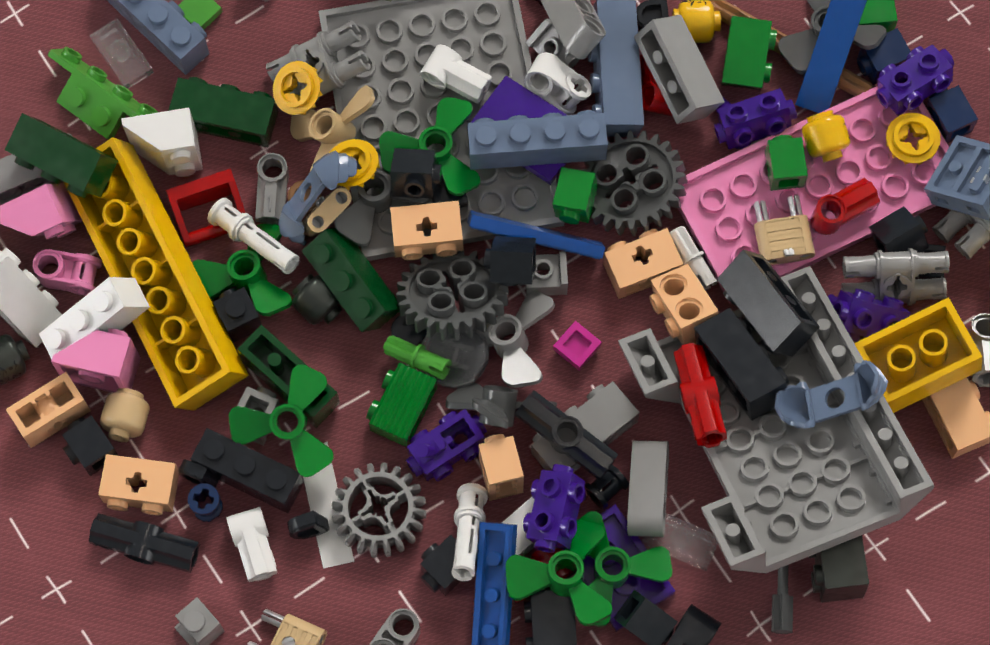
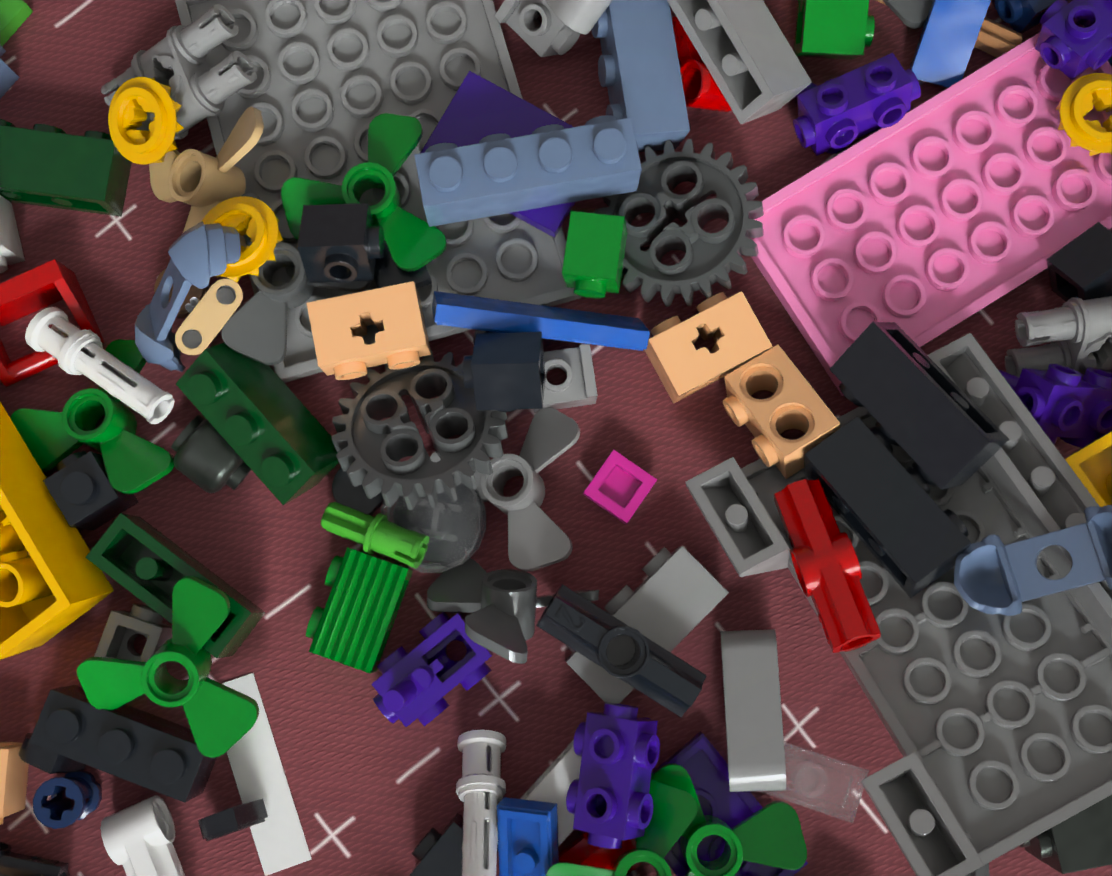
camera: 10 degrees left, 10 degrees up
light grey piece [255,153,290,225] -> none
light grey gear [331,462,427,558] -> none
white piece [420,44,492,104] -> none
light nougat brick [478,434,524,501] -> none
white piece [524,52,592,115] -> none
black bush [584,465,629,510] -> none
white axle [670,226,718,291] -> none
tan piece [754,195,815,265] -> none
green brick [765,135,808,191] -> none
yellow head [802,110,851,163] -> none
red piece [811,178,880,235] -> none

